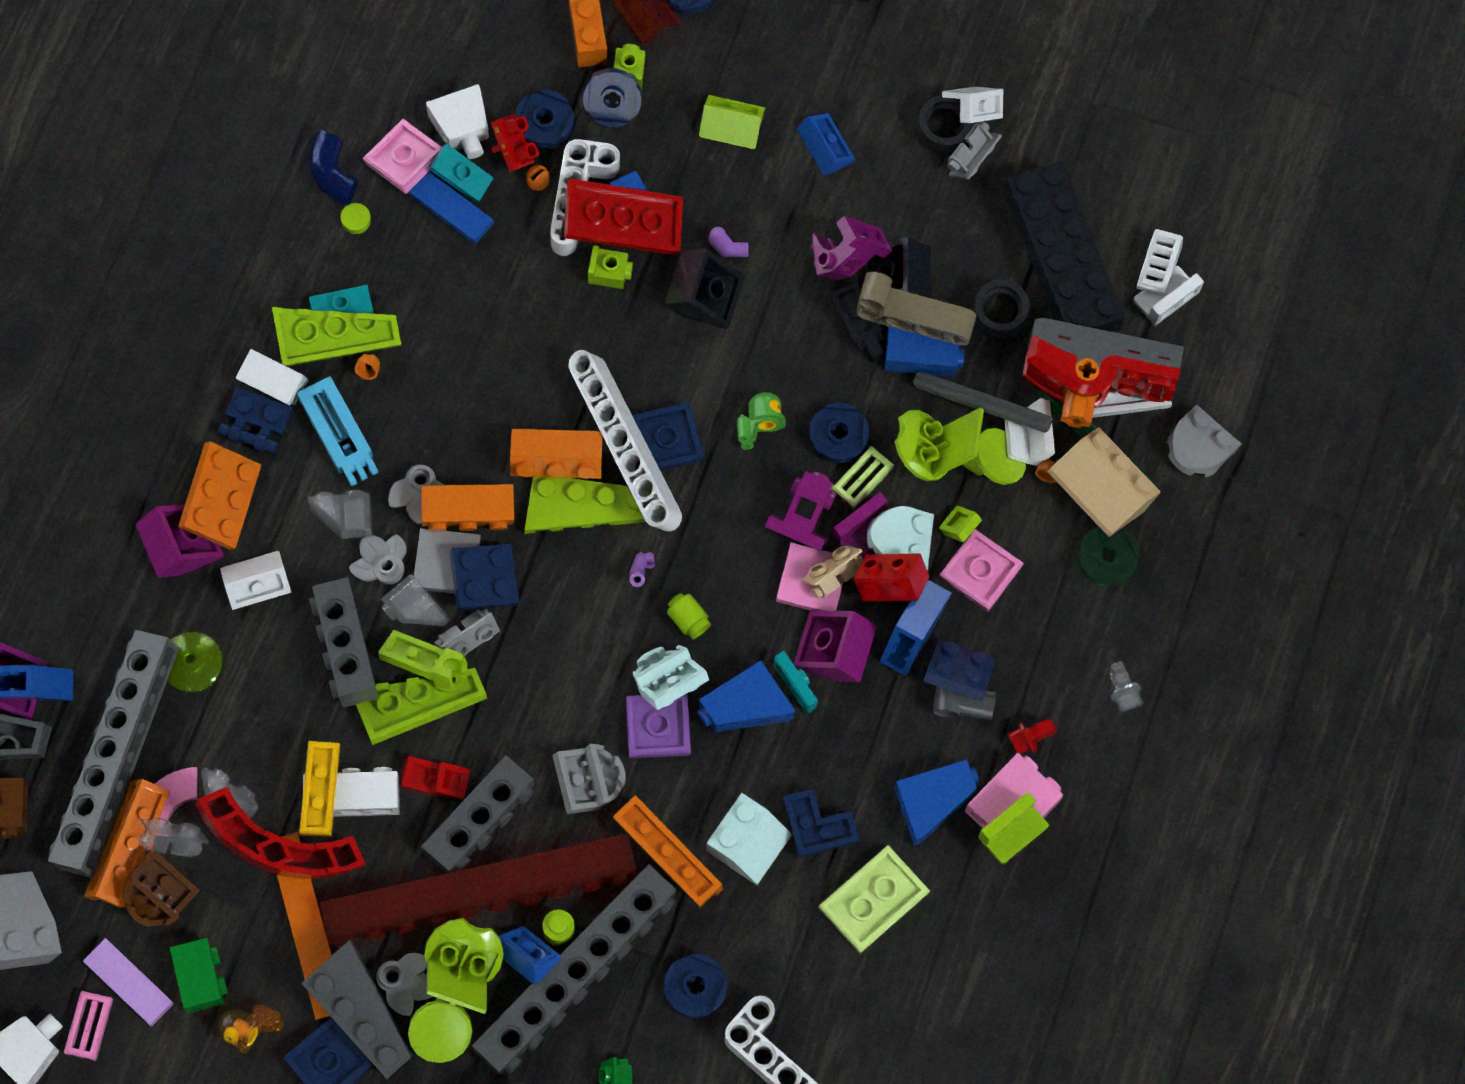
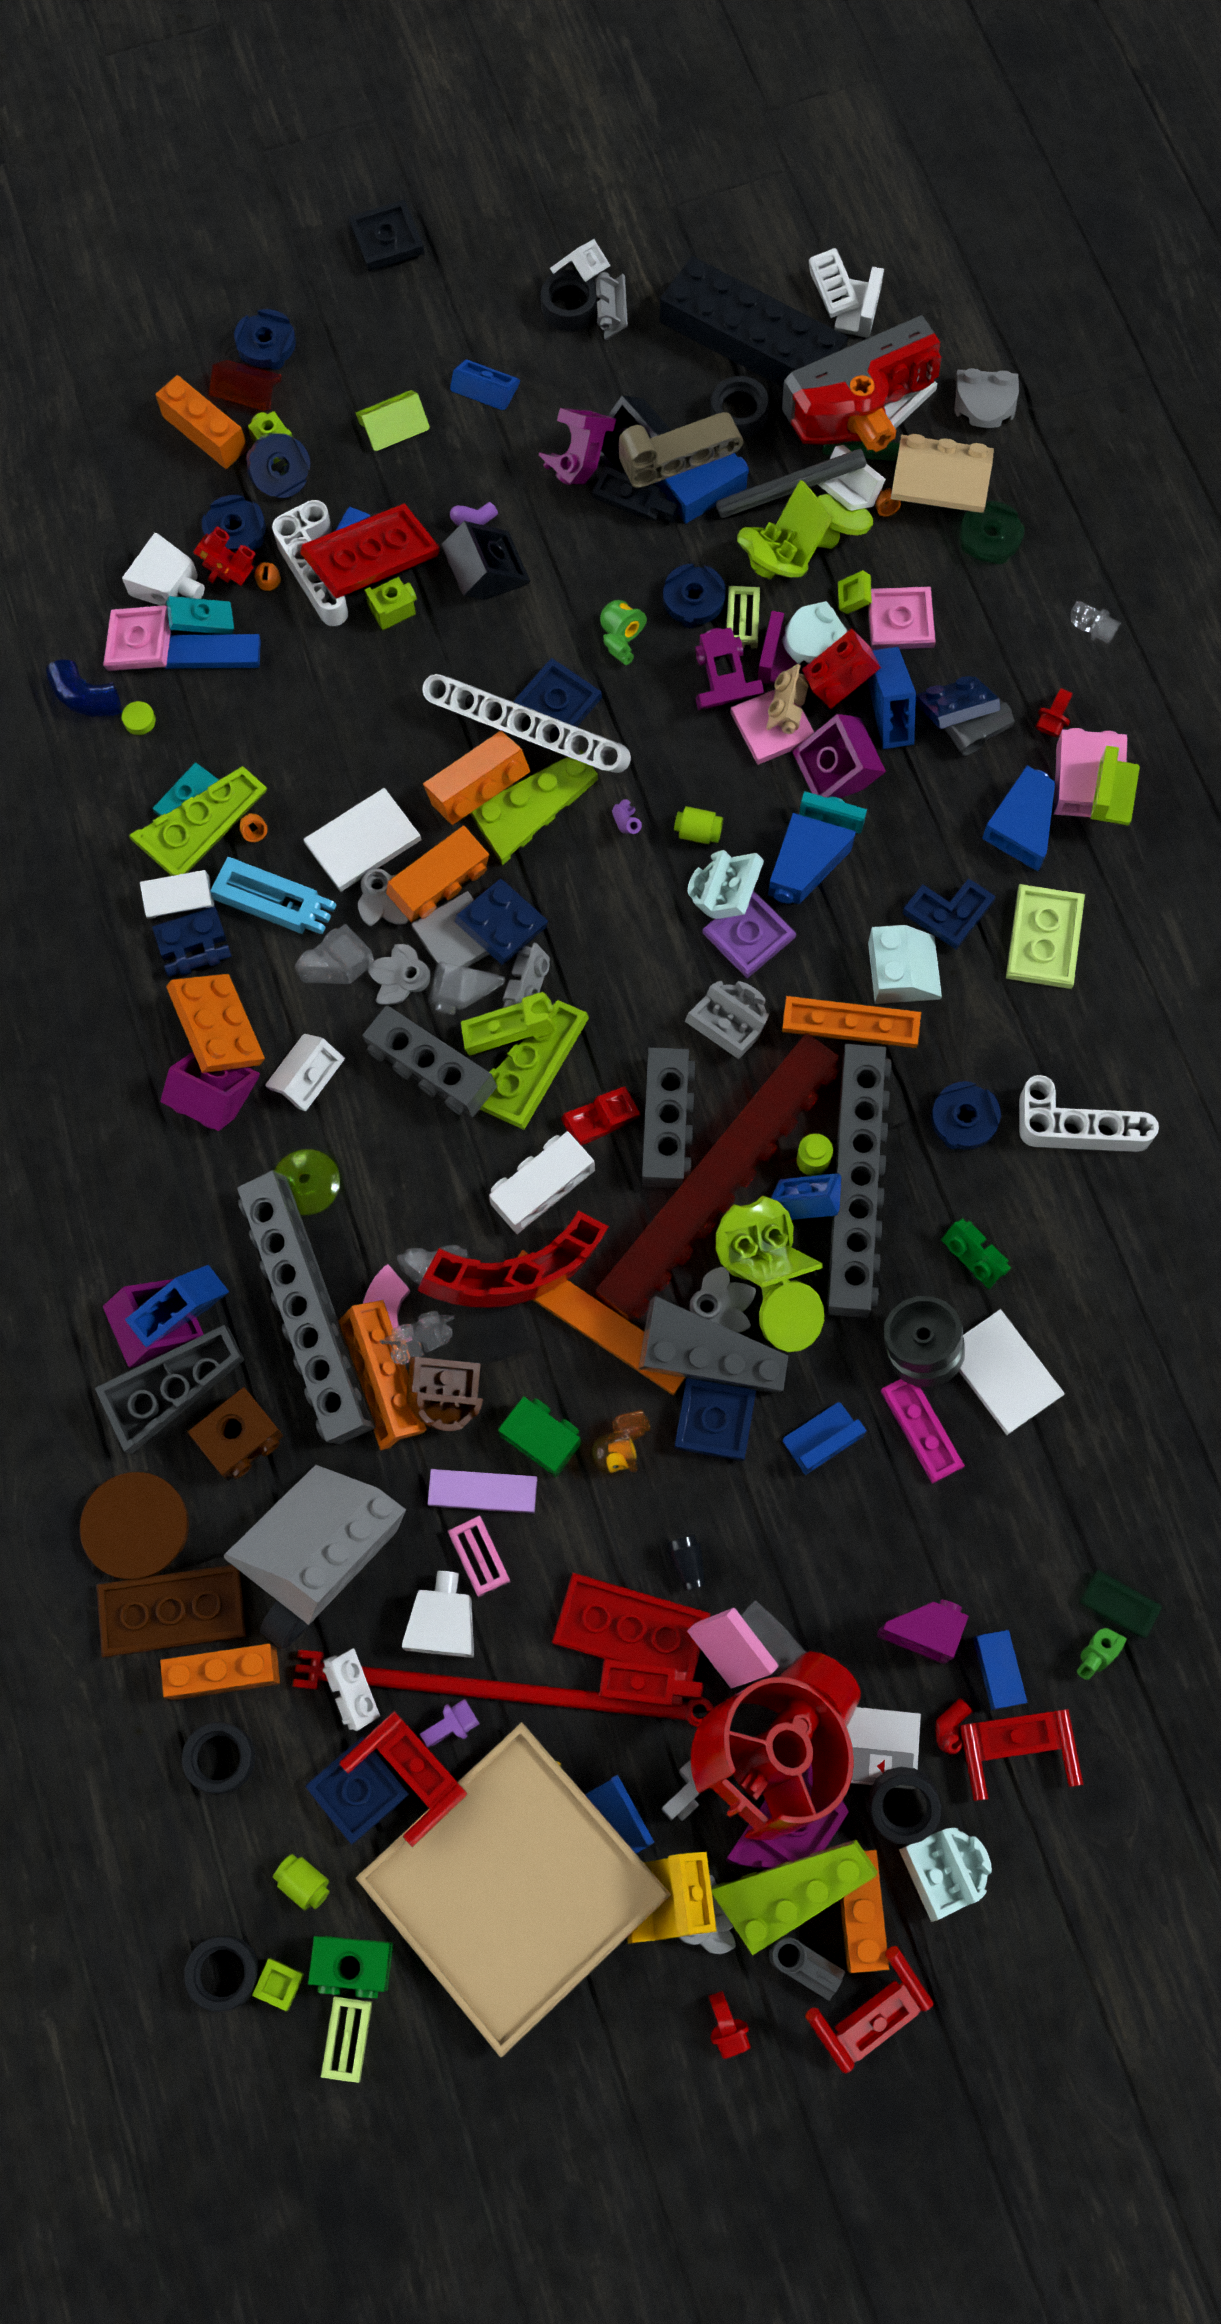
camera: 30 degrees left, 0 degrees up
yellow tile [299,741,340,837] -> none
none -> white tile [304,788,421,892]

